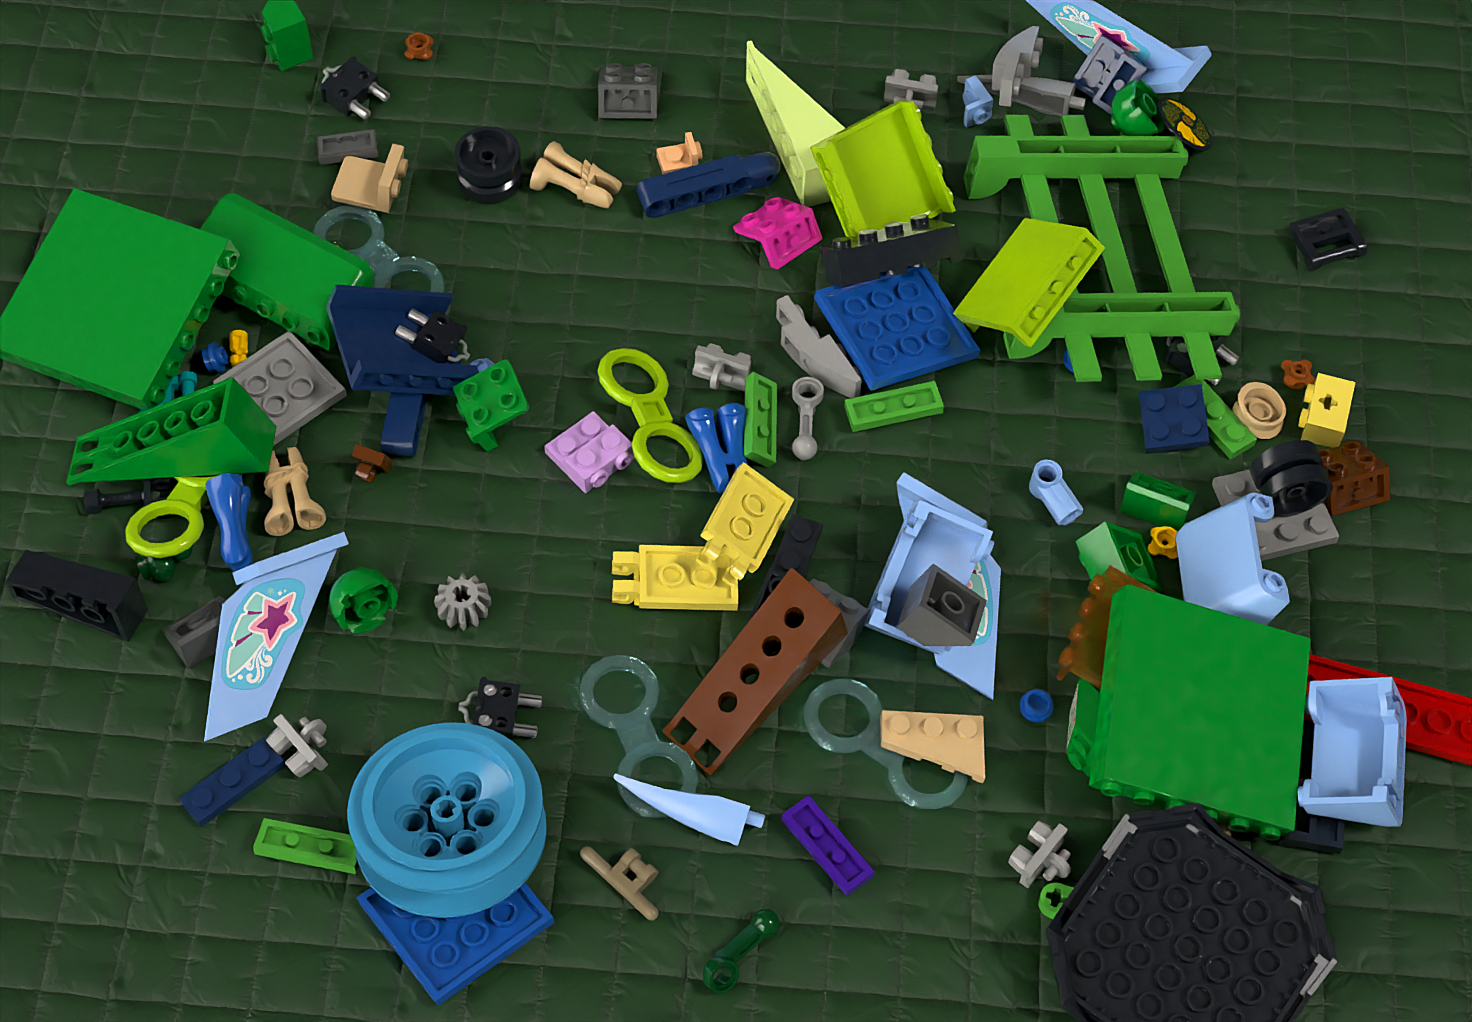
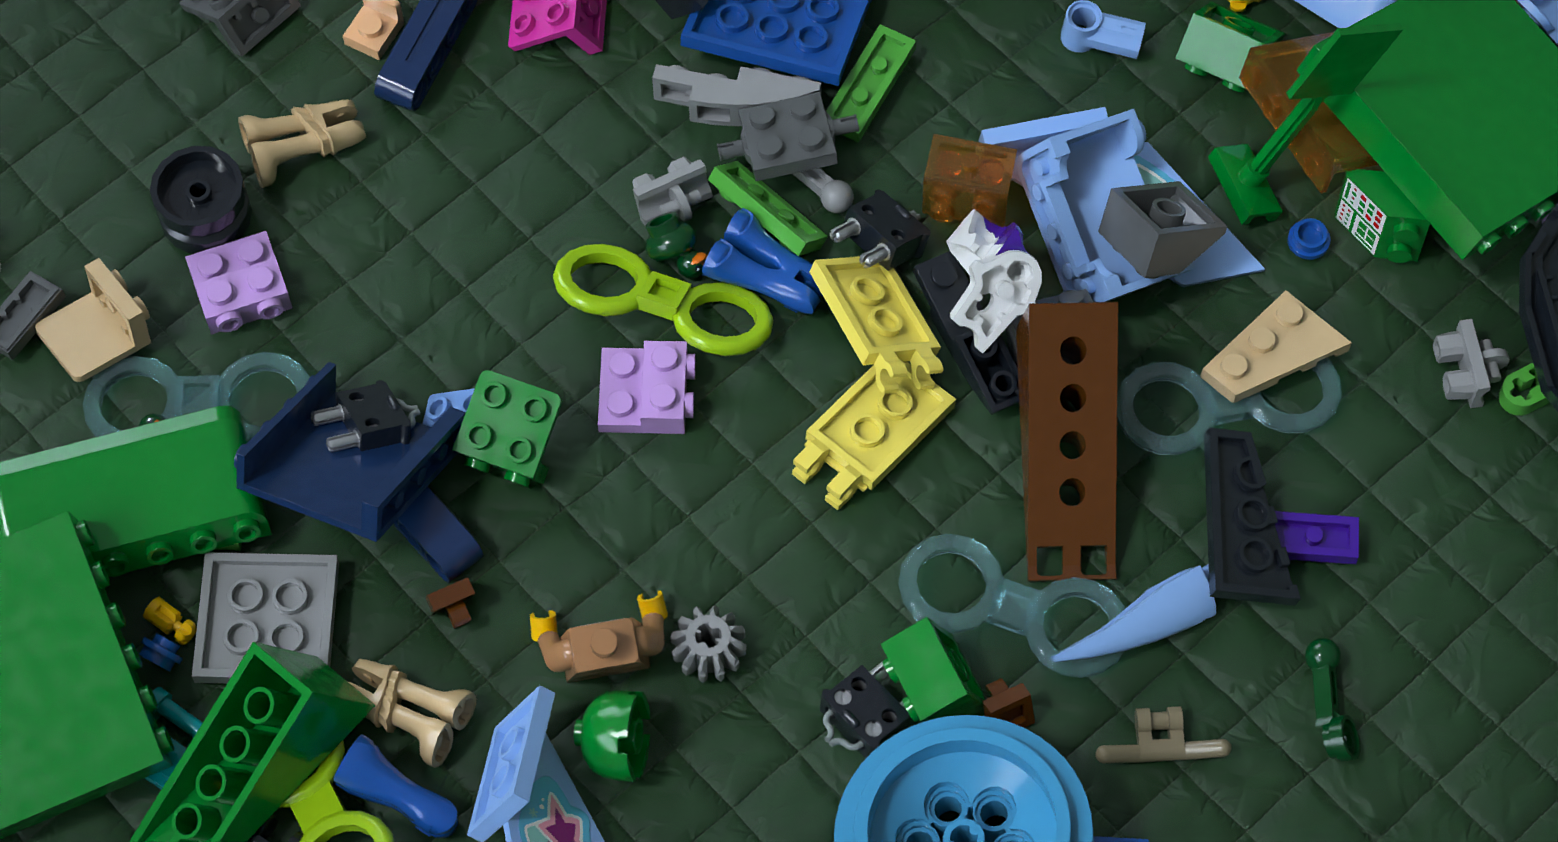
camera: 45 degrees left, 5 degrees up
none -> lavender plate [185,231,292,335]
none -> medium nougat torso [530,590,668,683]
none -> dark green animal [645,212,707,279]
none -> dark grey plate [717,92,859,181]
none -> black piece [830,189,931,271]
none -> green slope [881,616,986,722]
none -> clear orange bracket [922,134,1017,227]
none -> white hips [946,209,1042,353]
none -> reddish brown tile [982,678,1035,728]
none -> black wing [1204,427,1301,606]
none -> green piece [1208,23,1403,225]

